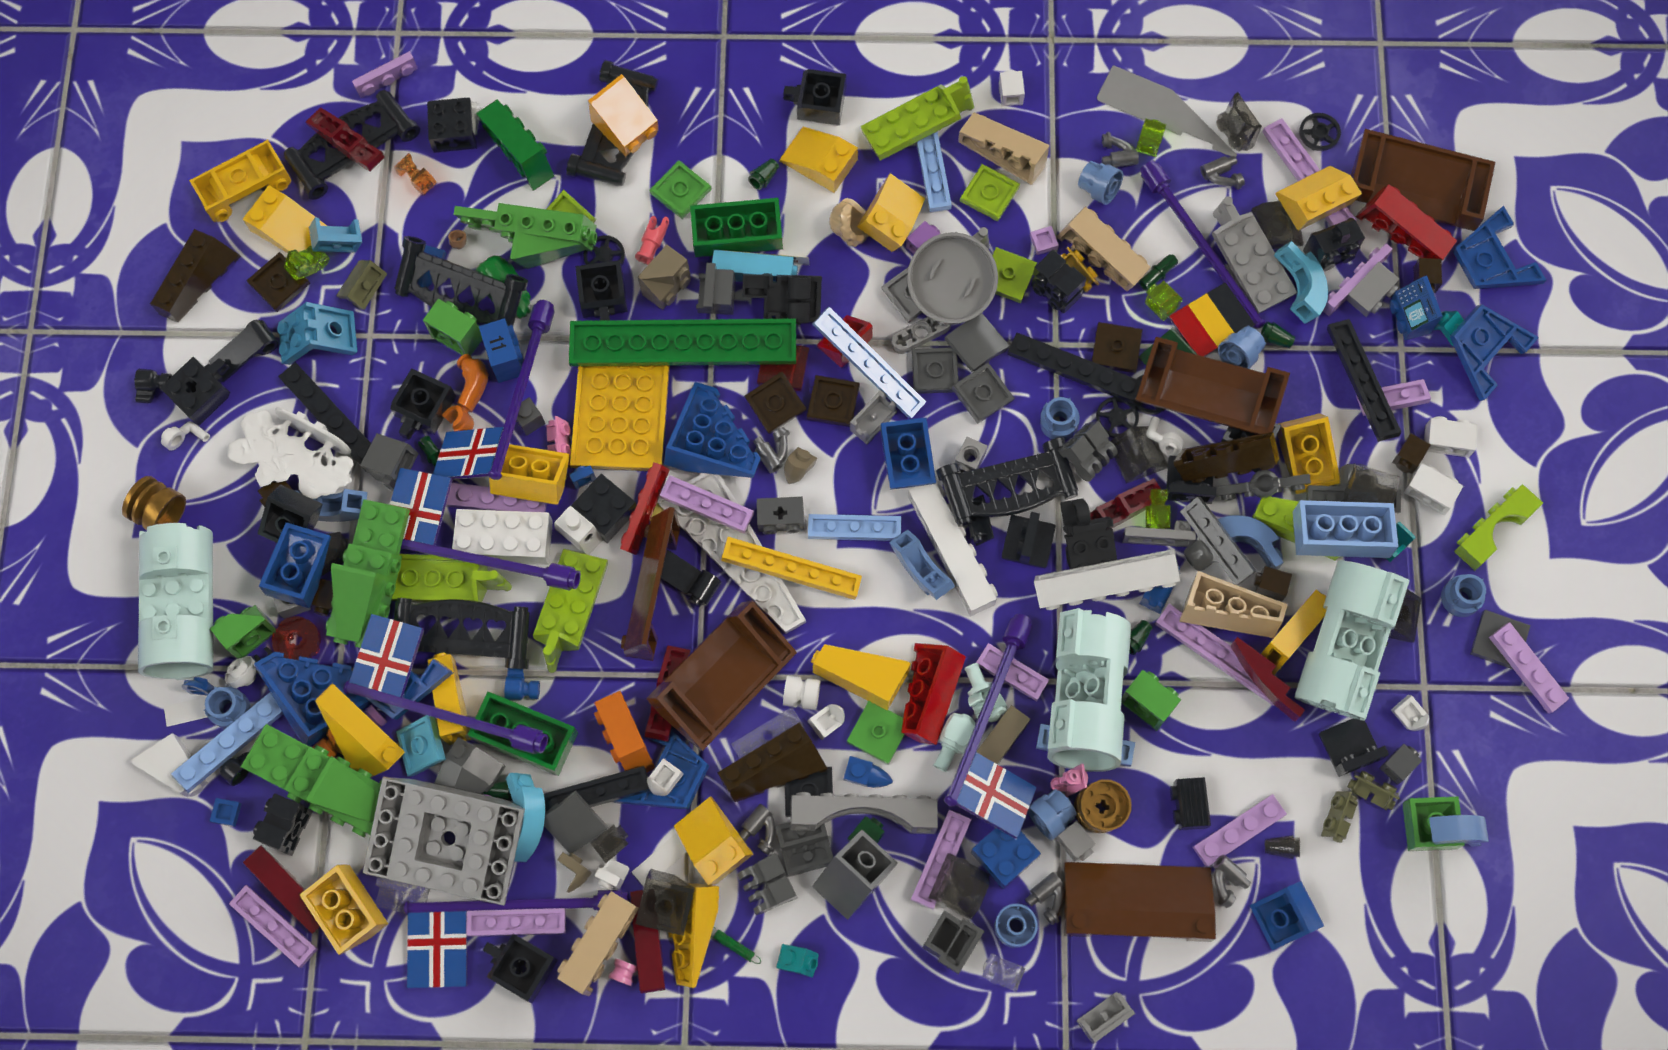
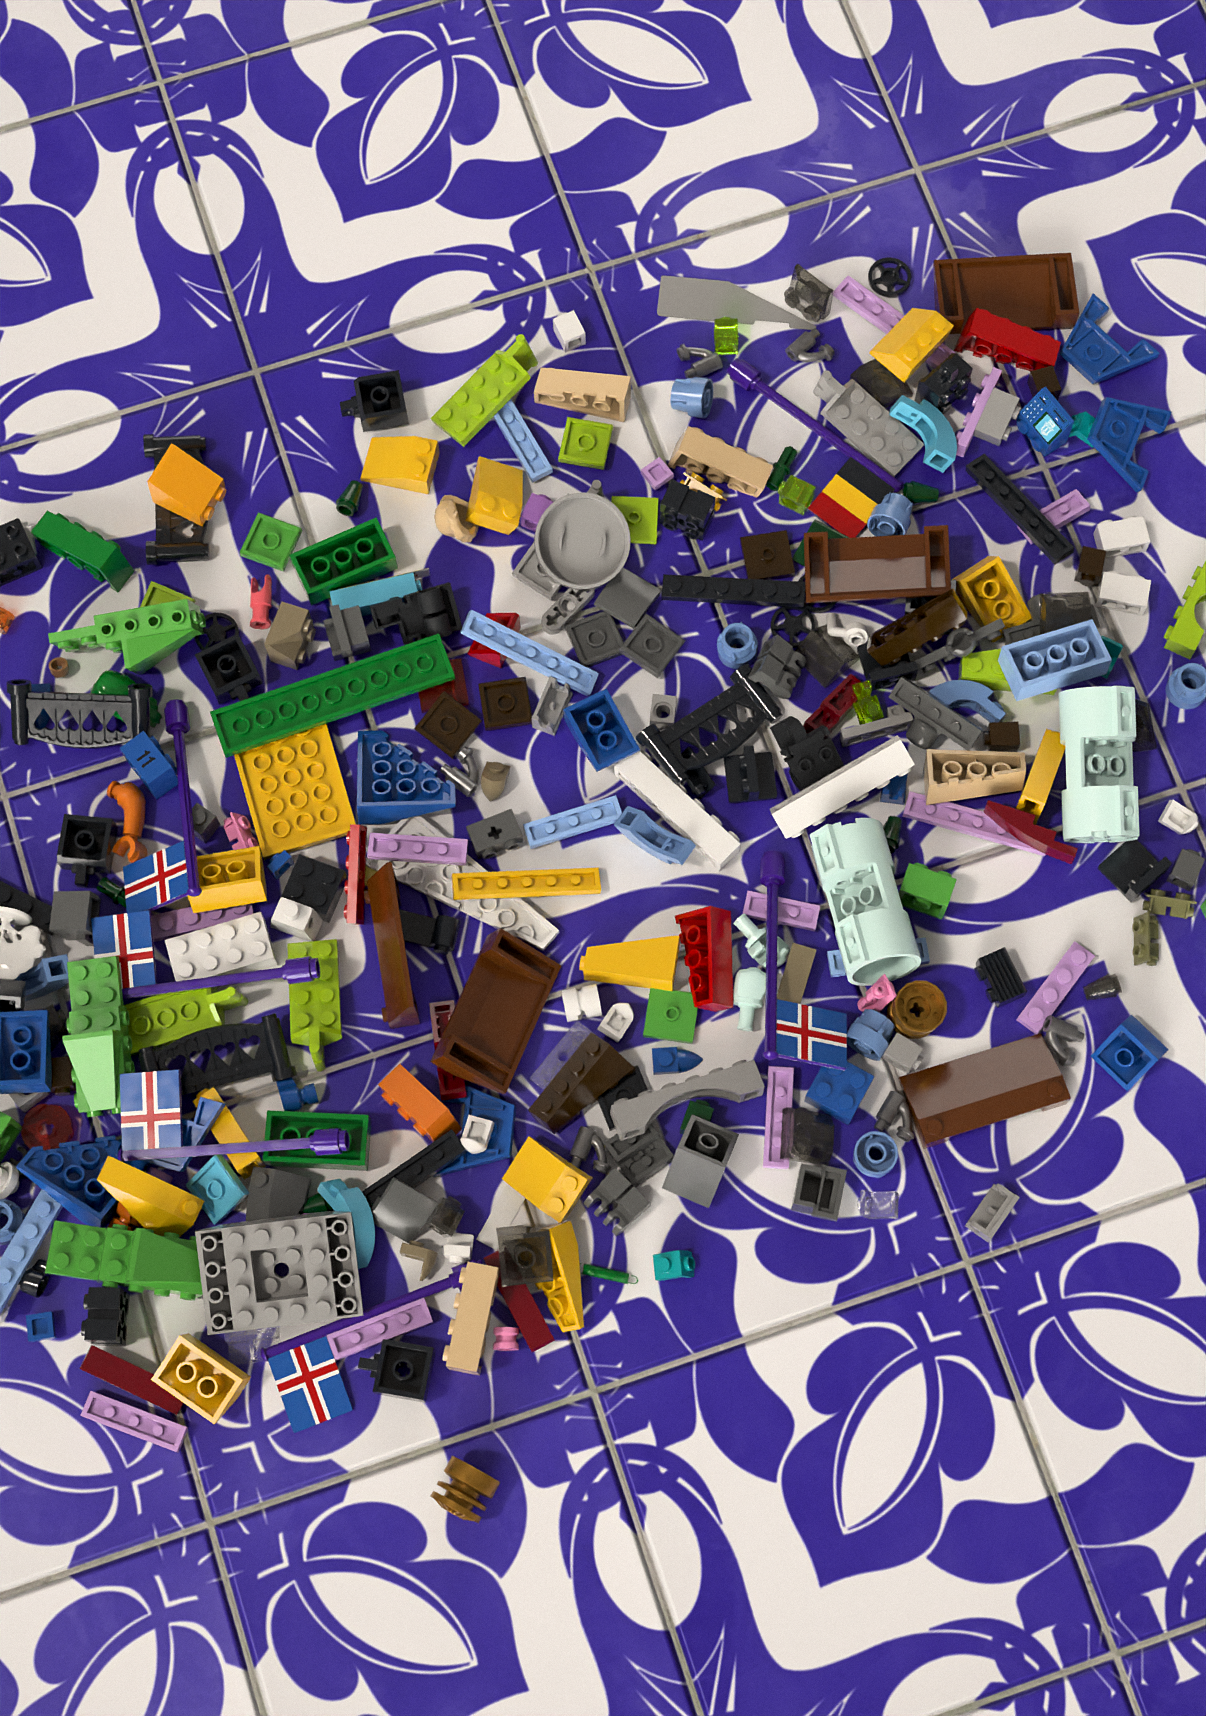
camera: 20 degrees left, 0 degrees up
bright green slope [423,299,483,356] -> none

